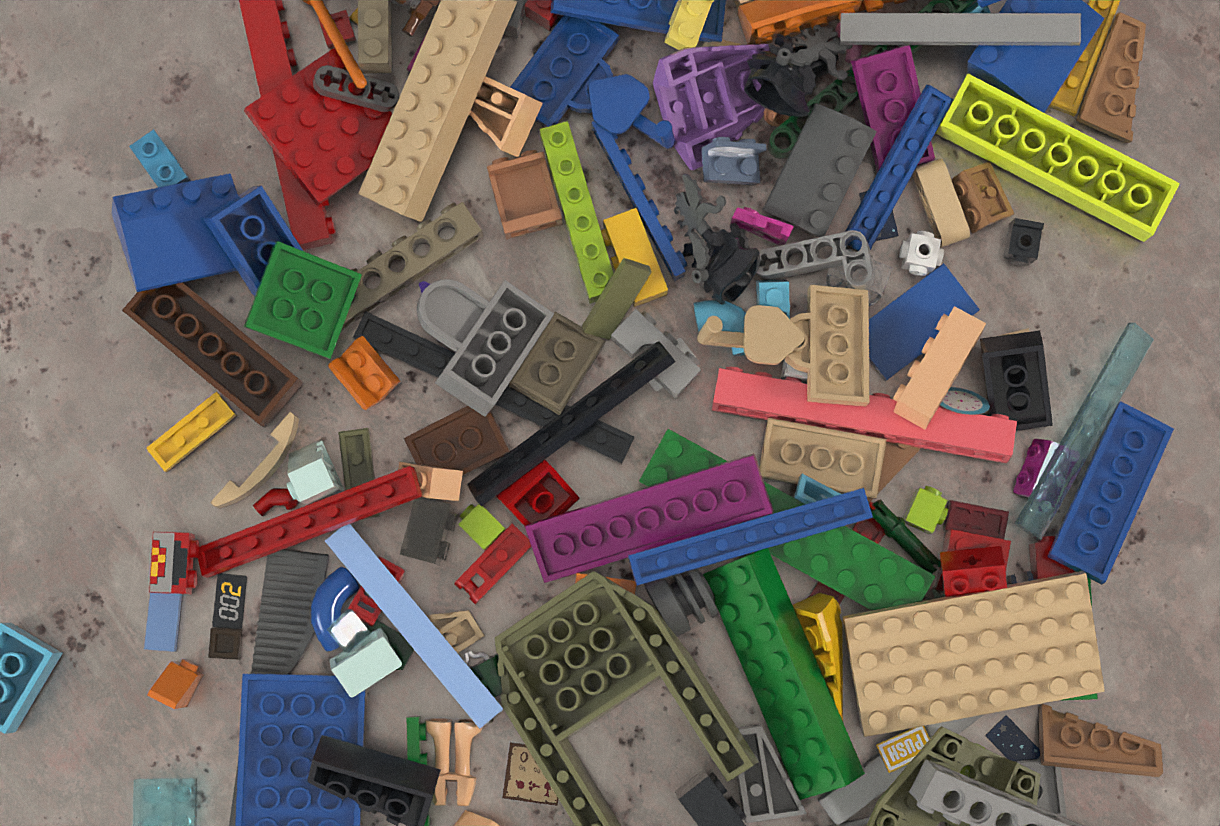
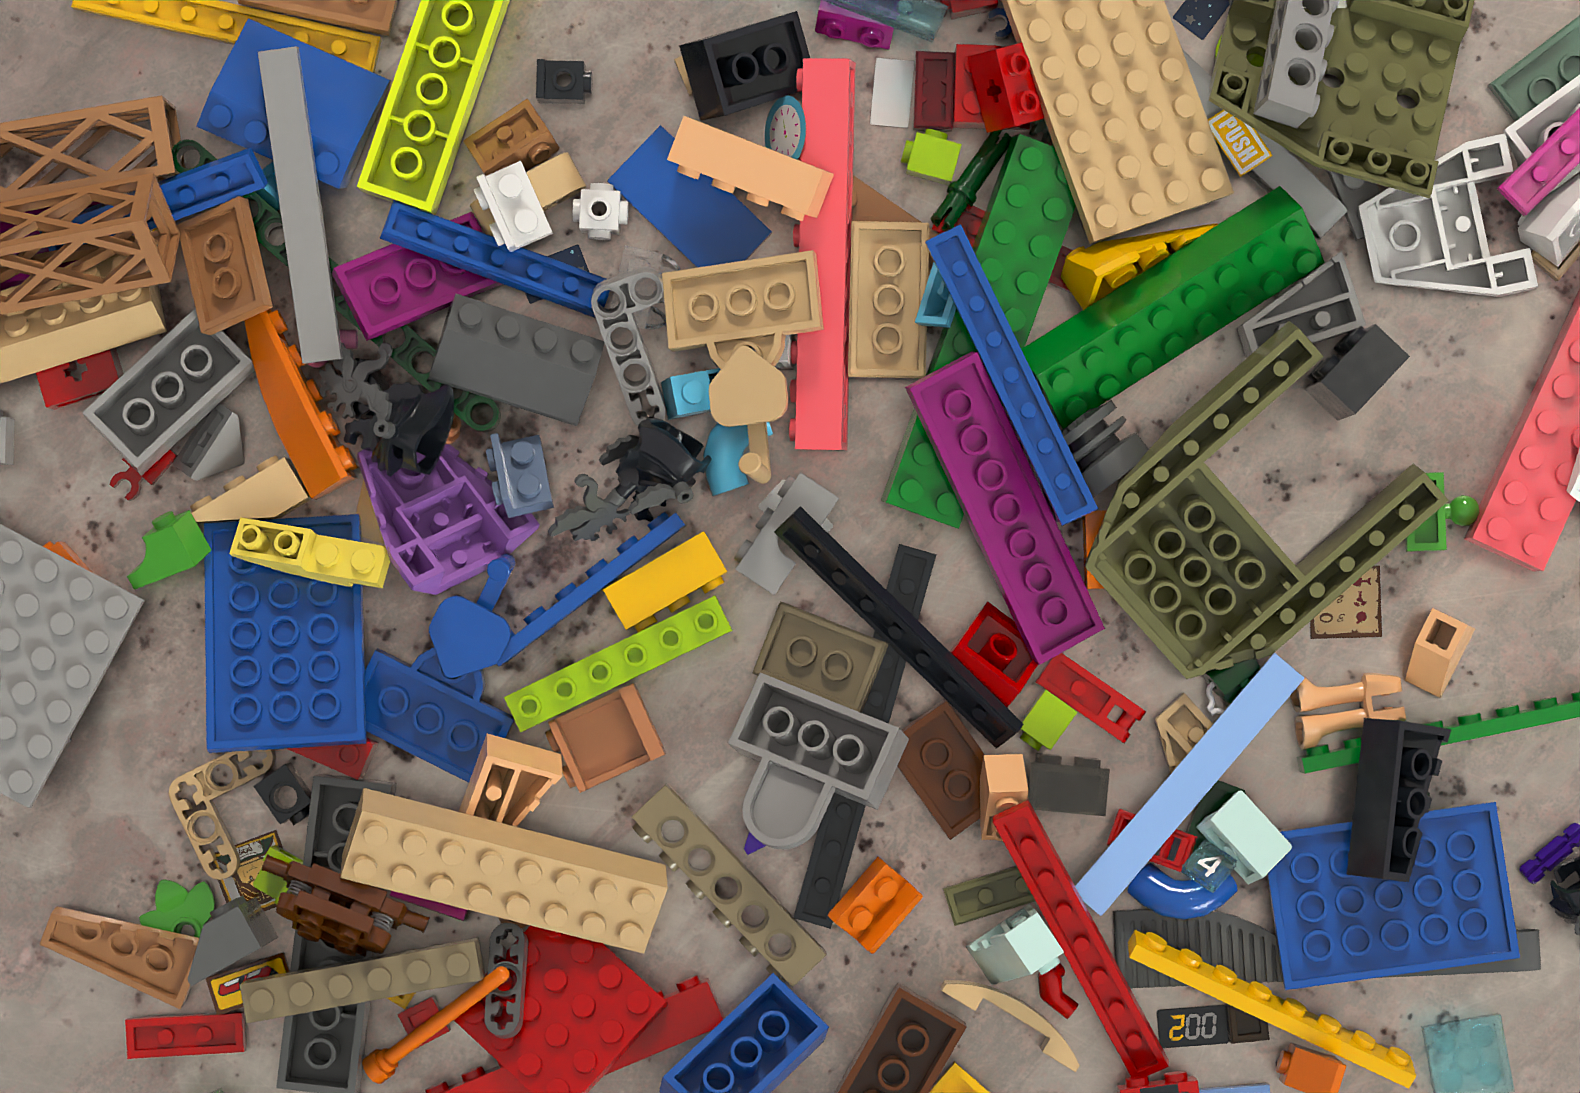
camera: 90 degrees left, 5 degrees up
green plate [244,241,362,359] -> none
olive tile [582,258,652,340] -> none
dark pink wing [730,207,794,246] -> none
none -> white bracket [474,161,553,252]
none -> white sticker [870,58,914,128]
none -> yellow plate [1128,930,1416,1089]

